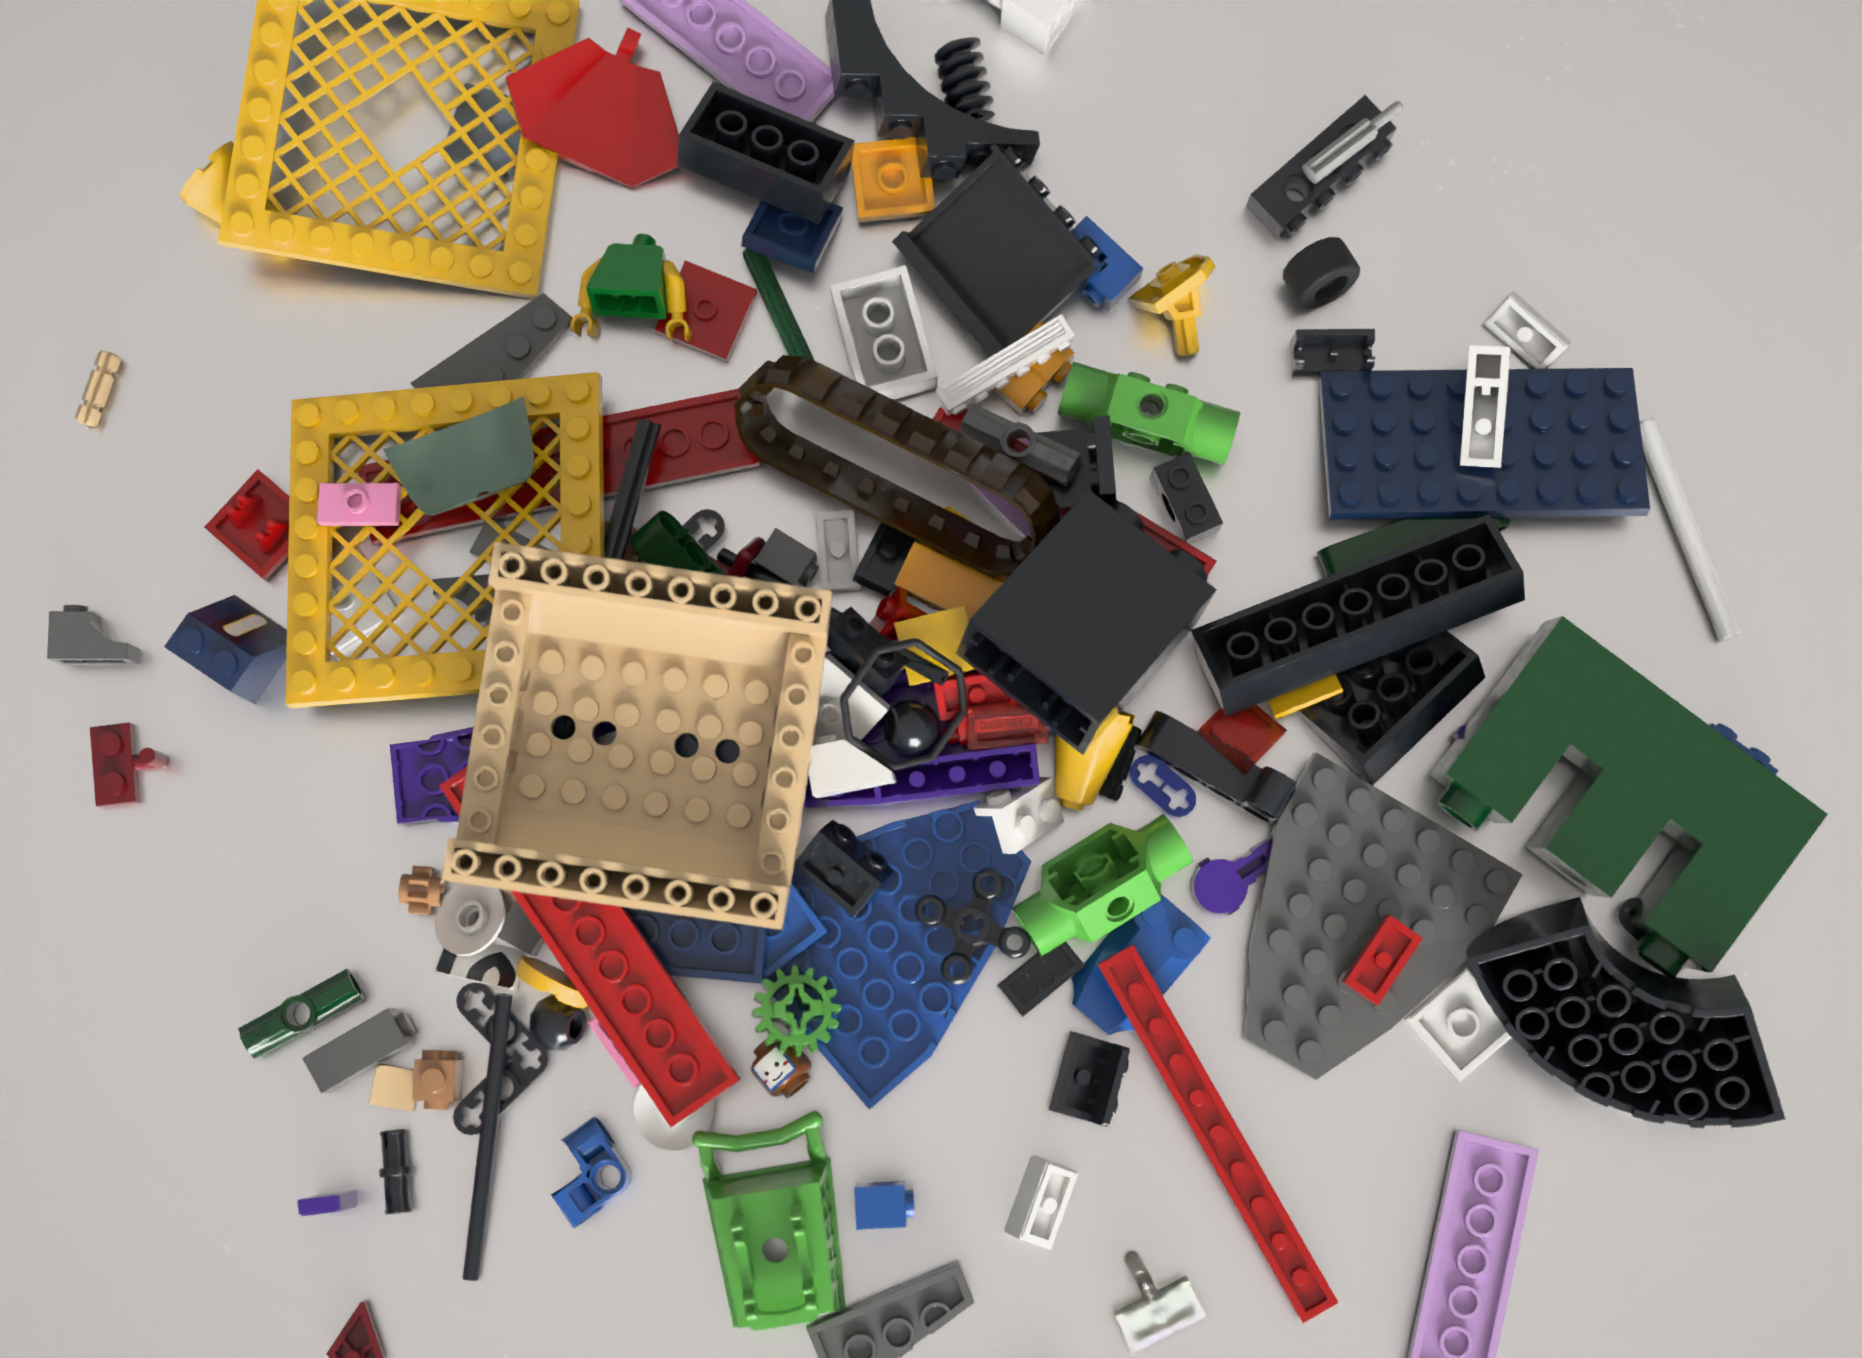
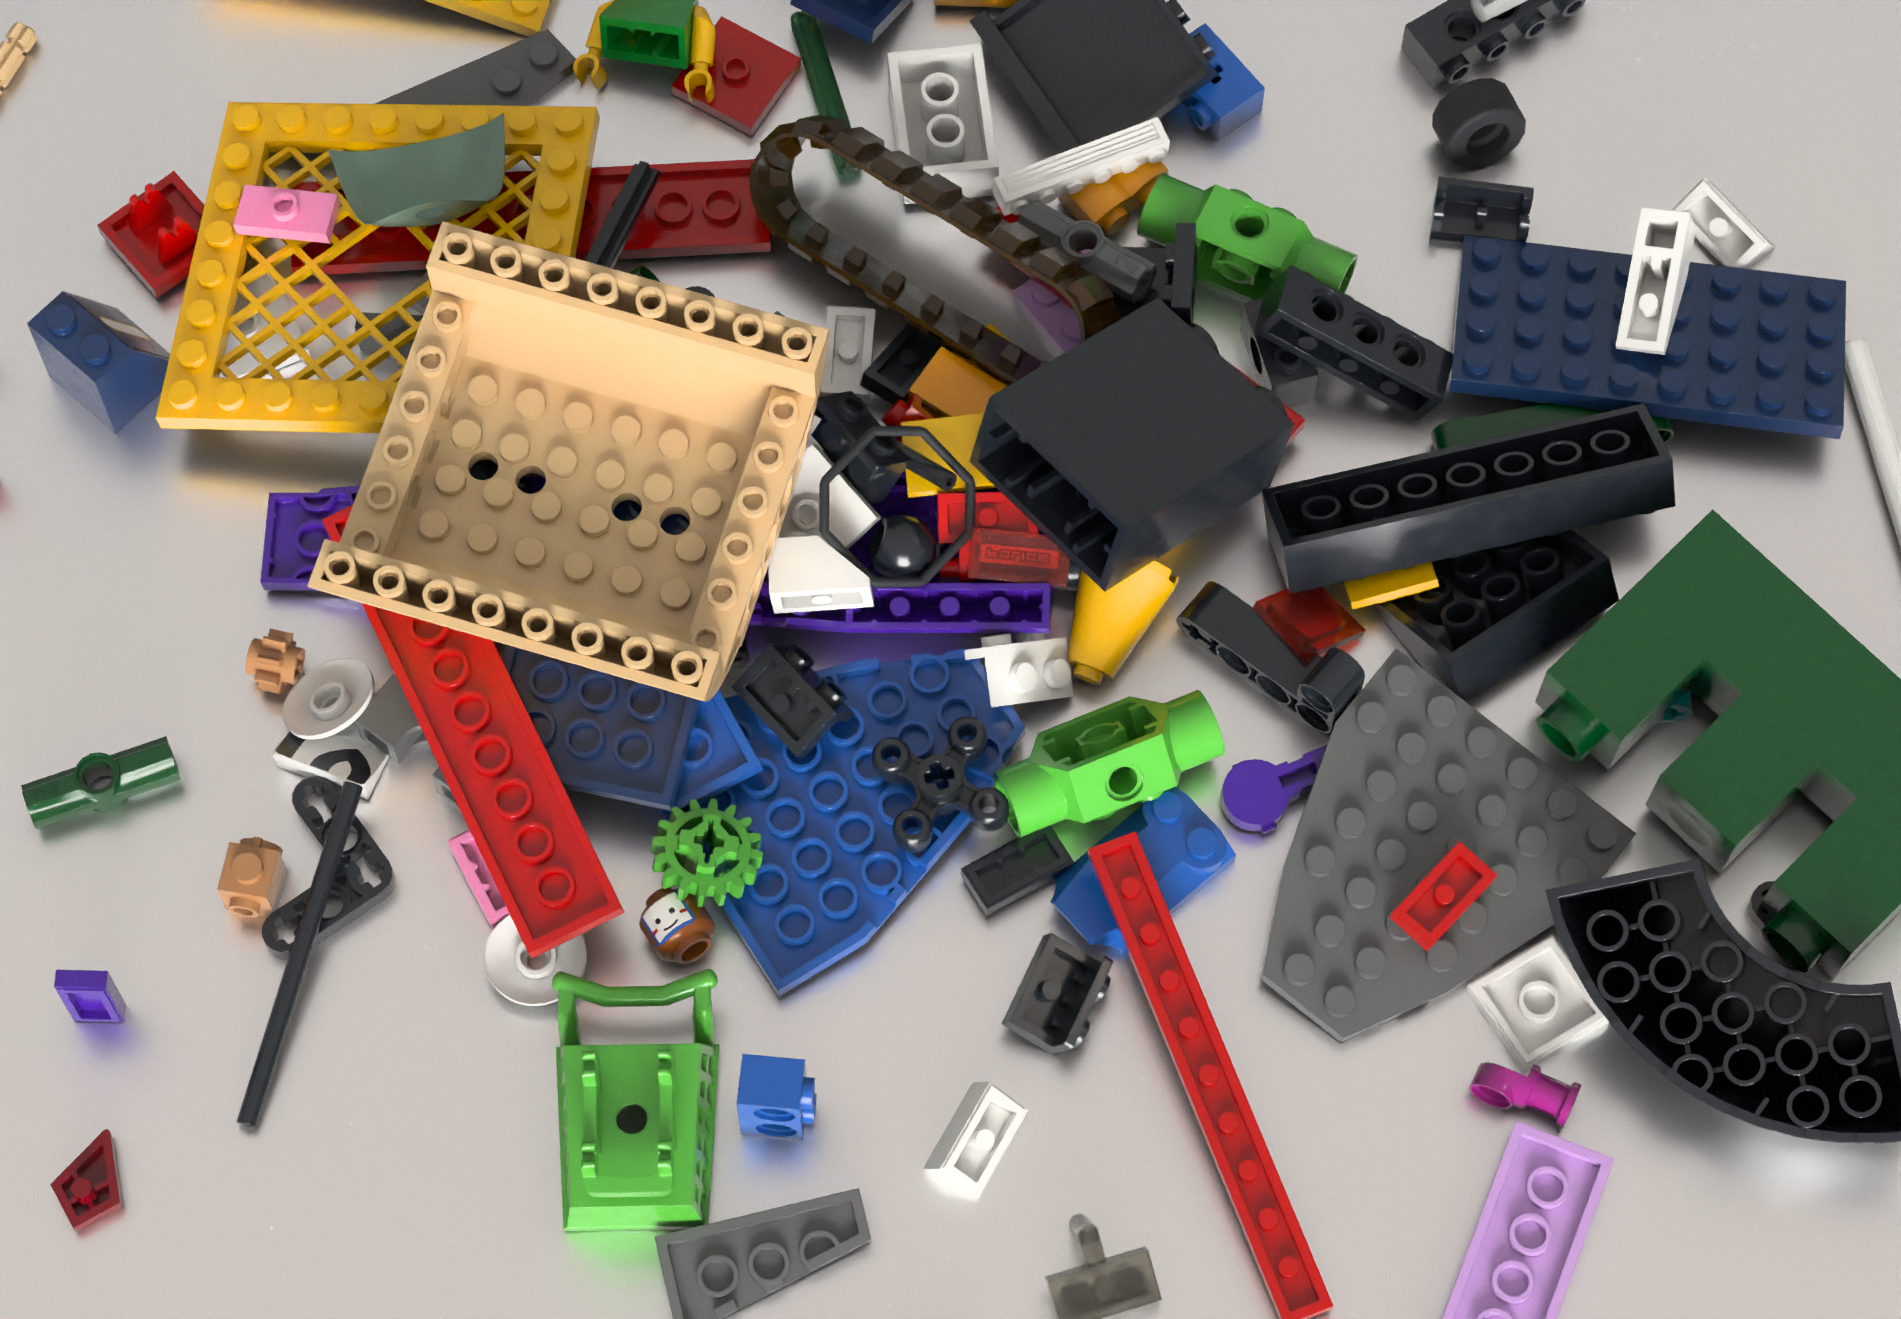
camera: 10 degrees right, 15 degrees down
dark grey brick [302,1008,415,1094] -> none
tan slope [368,1063,416,1111] -> none
black pin [379,1129,413,1215] -> none
yellow tile [516,956,587,1008] -> none
black piece [529,995,586,1050] -> none
blue piece [551,1116,632,1229] -> none
black axle [1099,726,1142,801] -> none
yellow piece [1128,254,1216,356] -> none
clear blue beam [1129,755,1196,819] -> none
none -> black brick [1254,265,1453,421]
none -> magenta connector [1469,1062,1582,1127]

